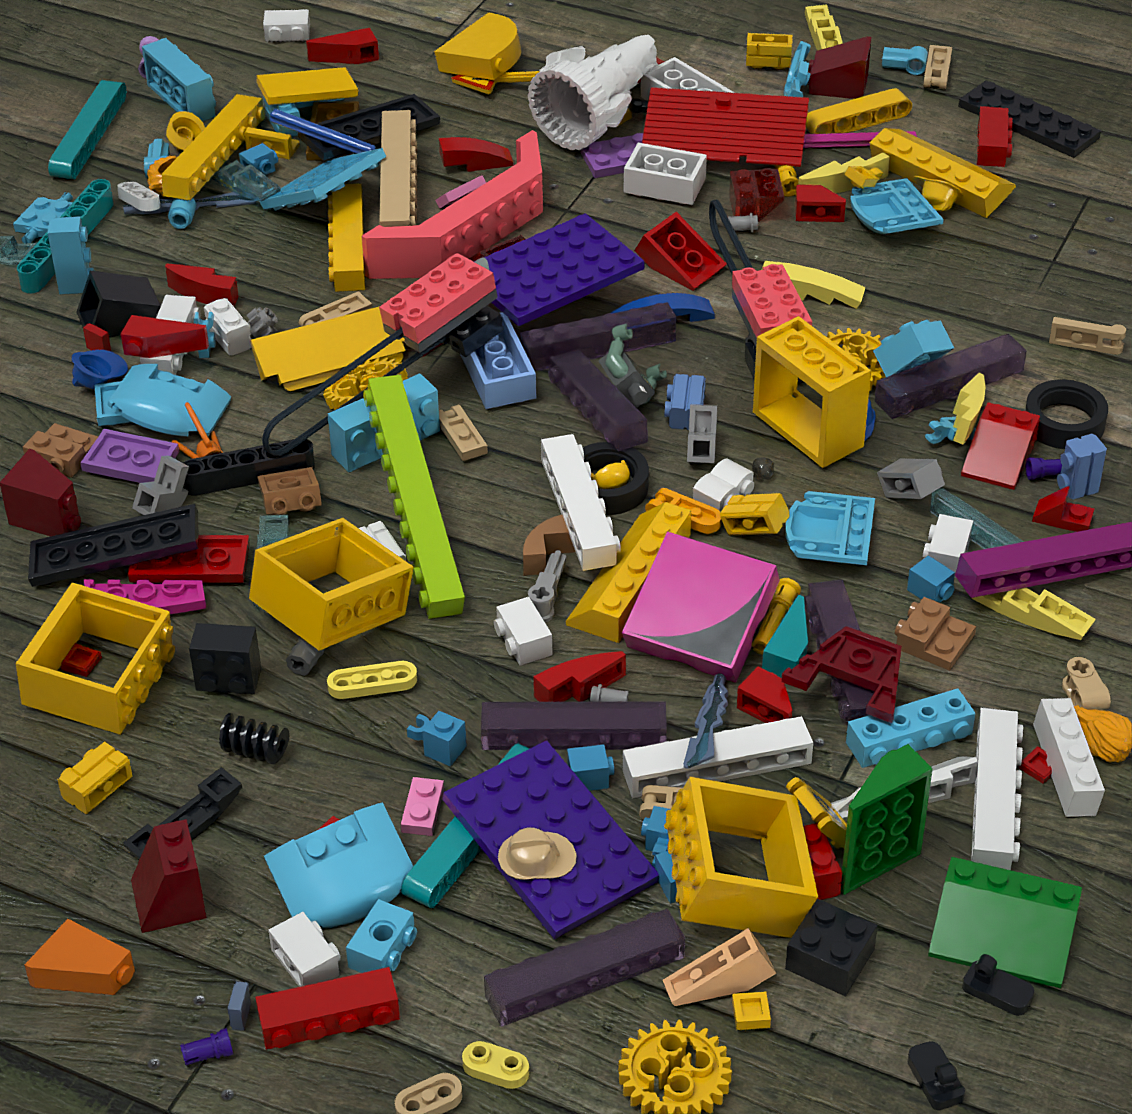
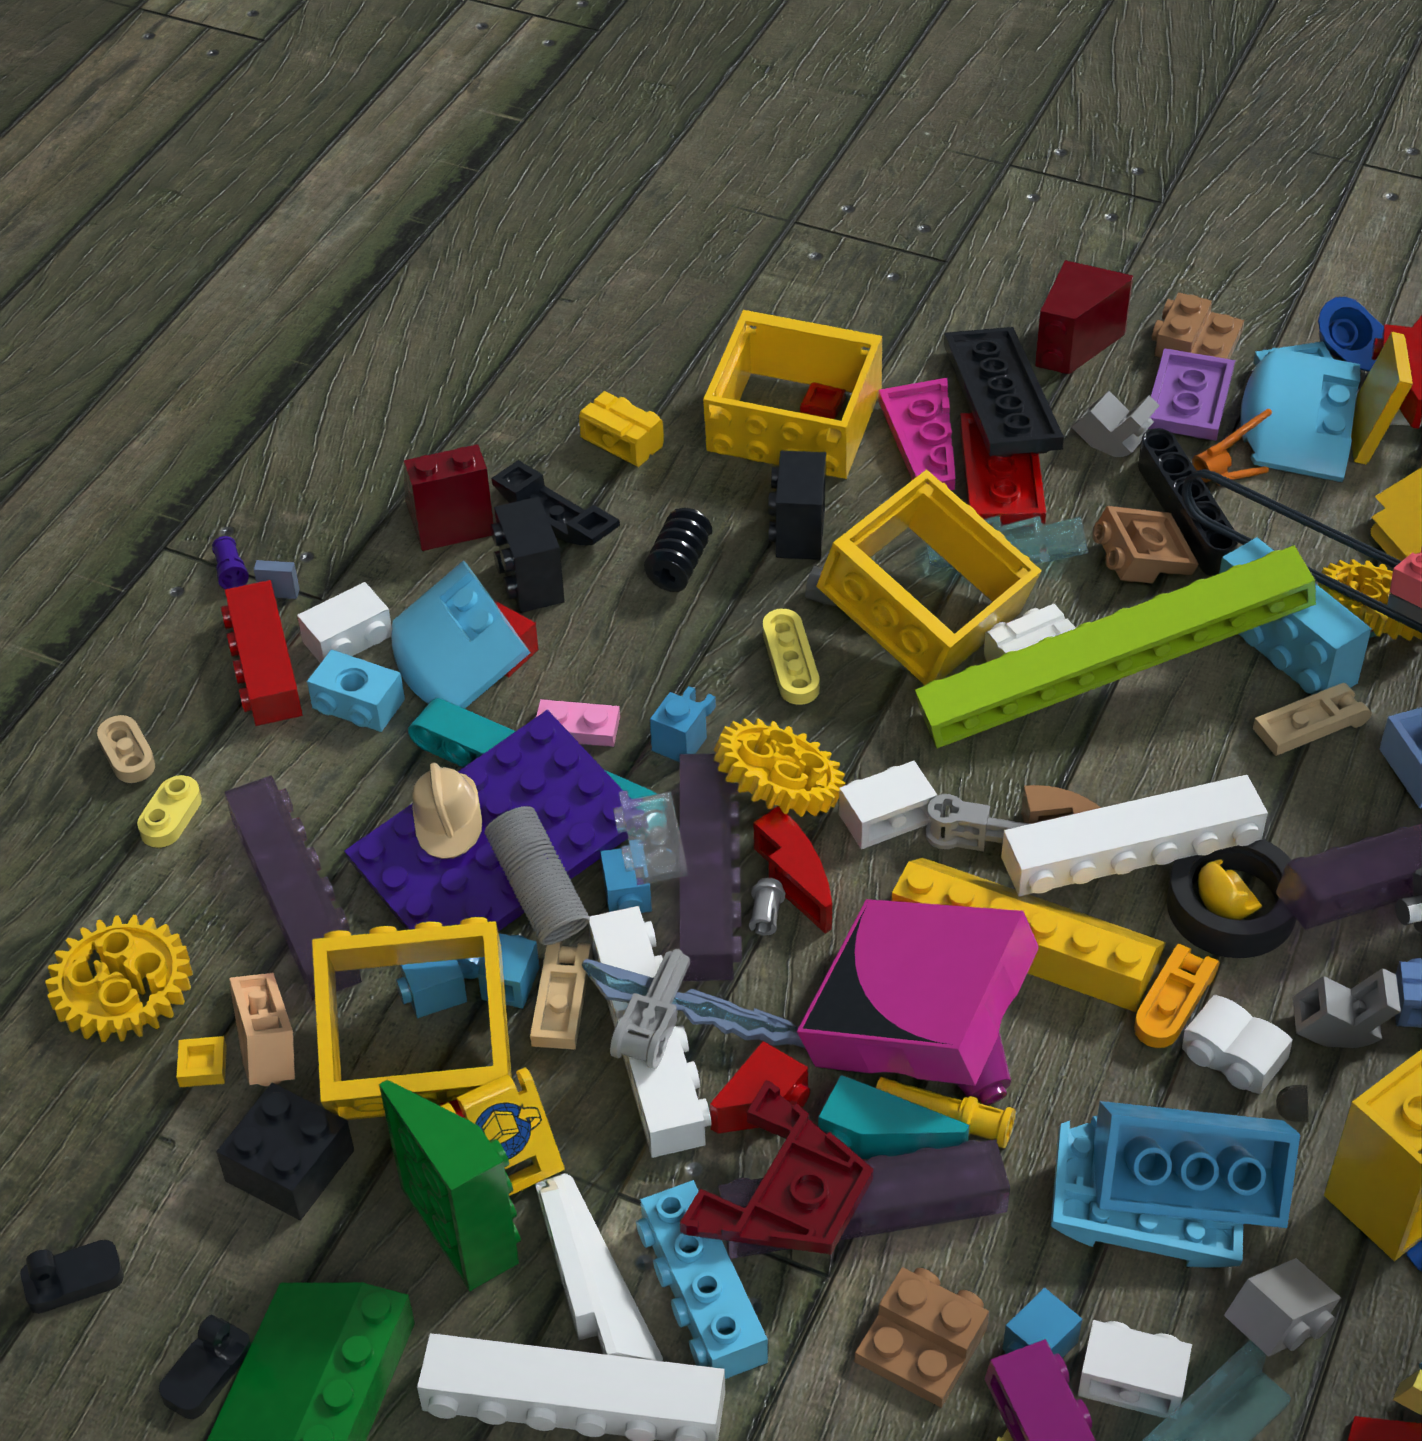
camera: 90 degrees right, 5 degrees up
orange slope [24,919,135,995] -> none
yellow brick [720,493,790,535] -> none
none -> light grey piece [485,806,590,945]
none -> black brick [490,496,565,613]
none -> light grey connector [610,949,690,1069]
none -> clear bracket [613,791,688,886]
none -> yellow gear [713,718,845,817]
none -> dark azure slope [1093,1101,1300,1228]
none -> yellow tile [1351,332,1413,465]

